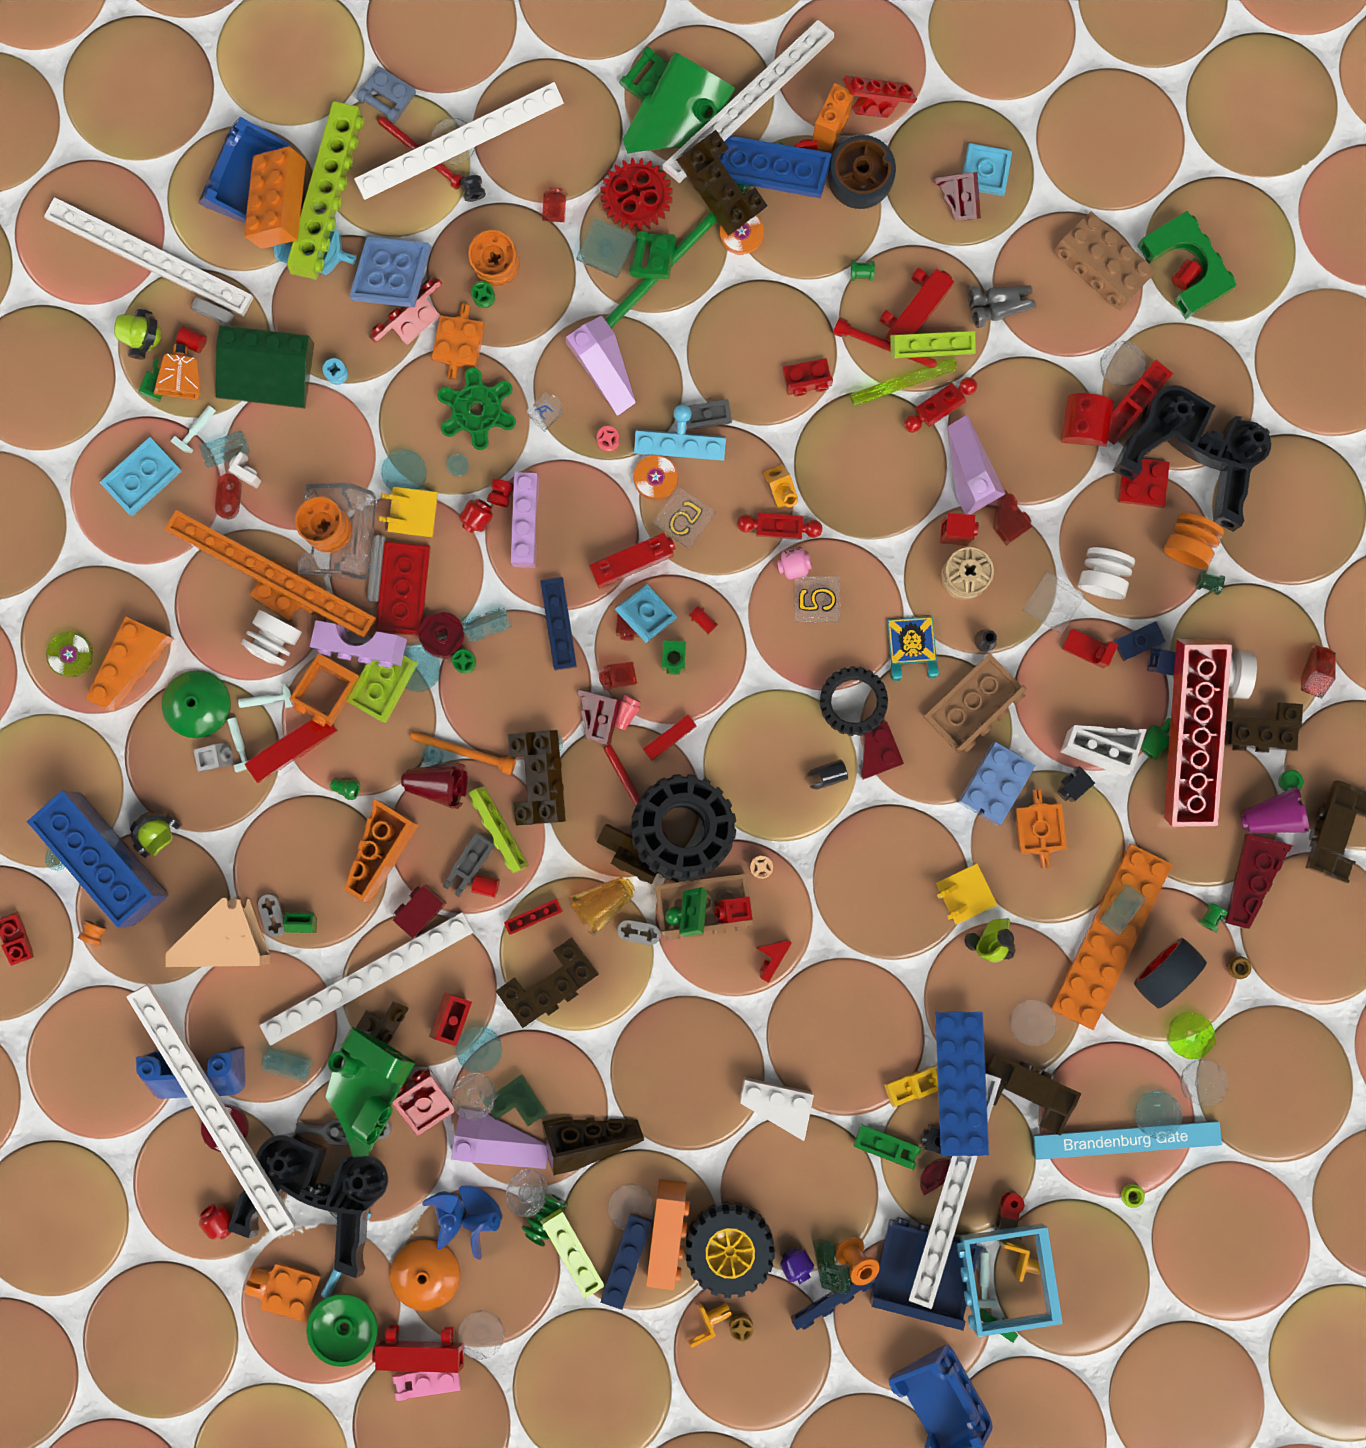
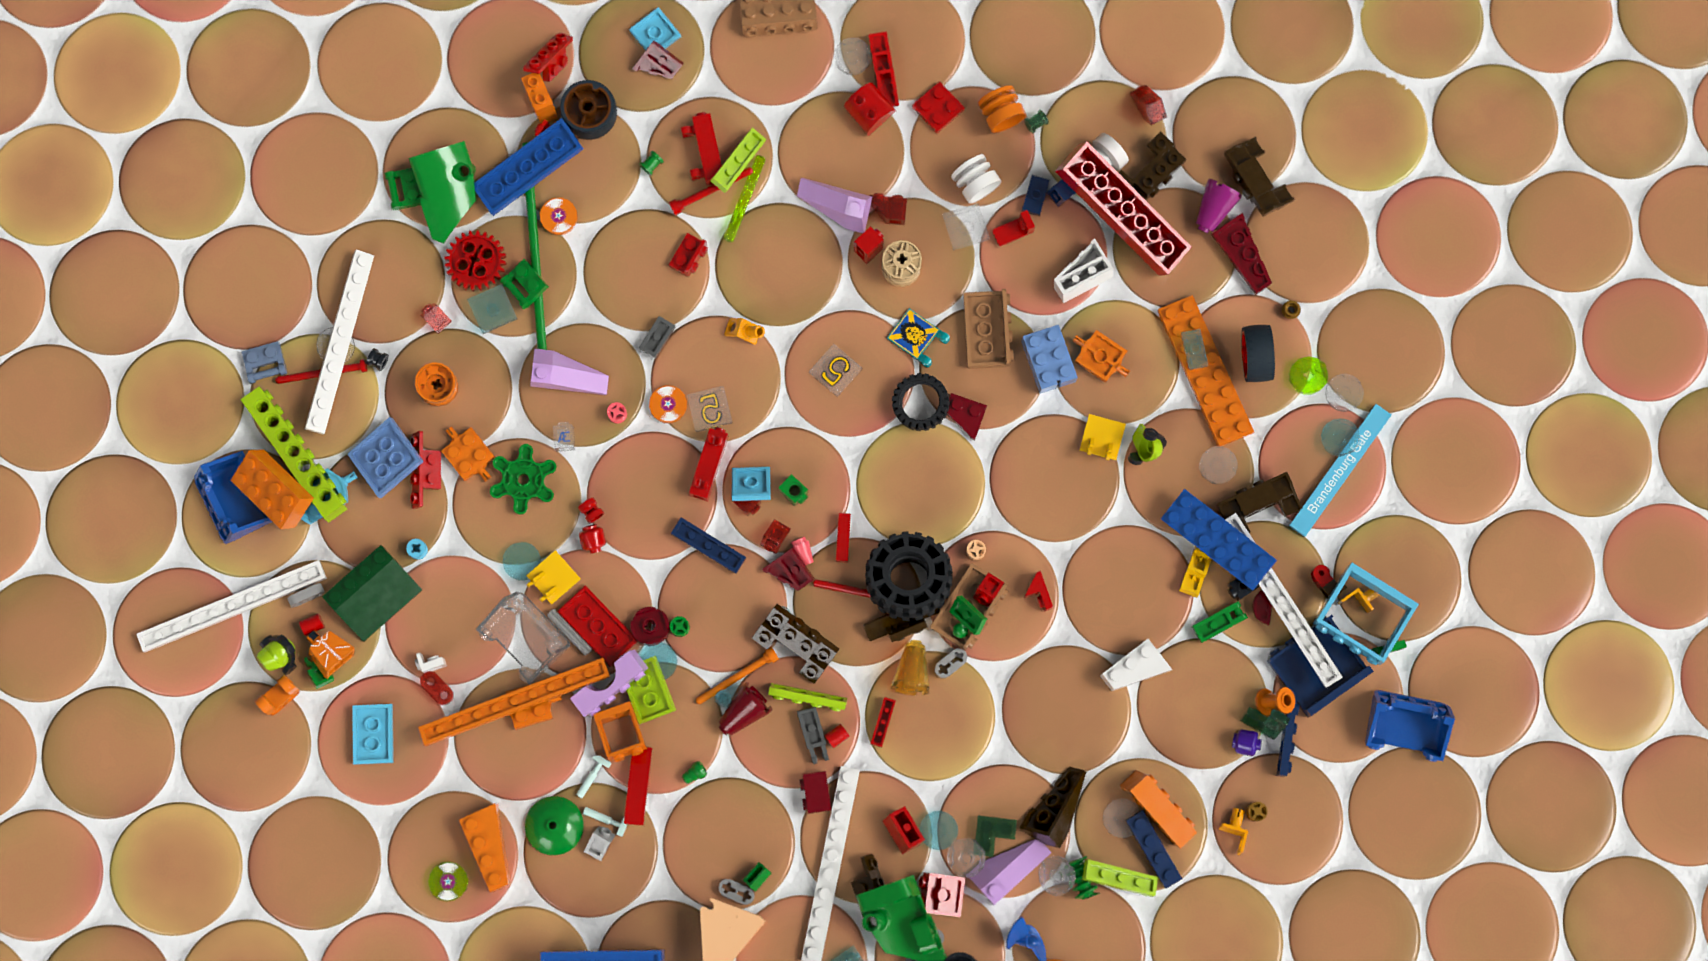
camera: 55 degrees left, 5 degrees down
cap [130,812,182,858] -> none
light aqua piece [171,405,216,453] -> none
clear light blue tile [199,431,250,468] -> none
white wheel [240,610,302,666] -> none
orange wheel [295,496,352,553] -> none
orange wedge [344,799,419,904] -> none
clear light blue plate [446,454,469,477] -> none
blue piece [459,1186,502,1260] -> none
clear light blue hinge [462,607,512,642] -> none
green wheel [471,281,495,308] -> none
dark brown bracket [496,937,599,1028] -> none
lavender arch [511,472,539,568] -> none
medium azure plate [634,404,726,461] -> none
white plate [663,20,834,183] -> none
dark brown bracket [676,130,768,236] -> none
black wheel [685,1201,775,1298] -> none
red pin [689,606,718,634] -> none
red plate [737,513,823,540] -> none
bright pink head [777,547,812,580] -> none
black piece [806,759,848,790] -> none
red plate [904,377,977,433] -> none
dark grey piece [968,285,1036,328] -> none
black cone [974,629,997,652] -> none
light aqua piece [978,1251,997,1308] -> none
black brick [1057,766,1095,802] -> none
black animal [1112,385,1271,532] -> none
lime plate [1121,1184,1145,1208] -> none
green piece [1140,717,1171,760] -> none
green bush [1198,902,1228,933] -> none
green tile [1278,770,1304,791] -> none
none -> orange piece [254,674,300,716]

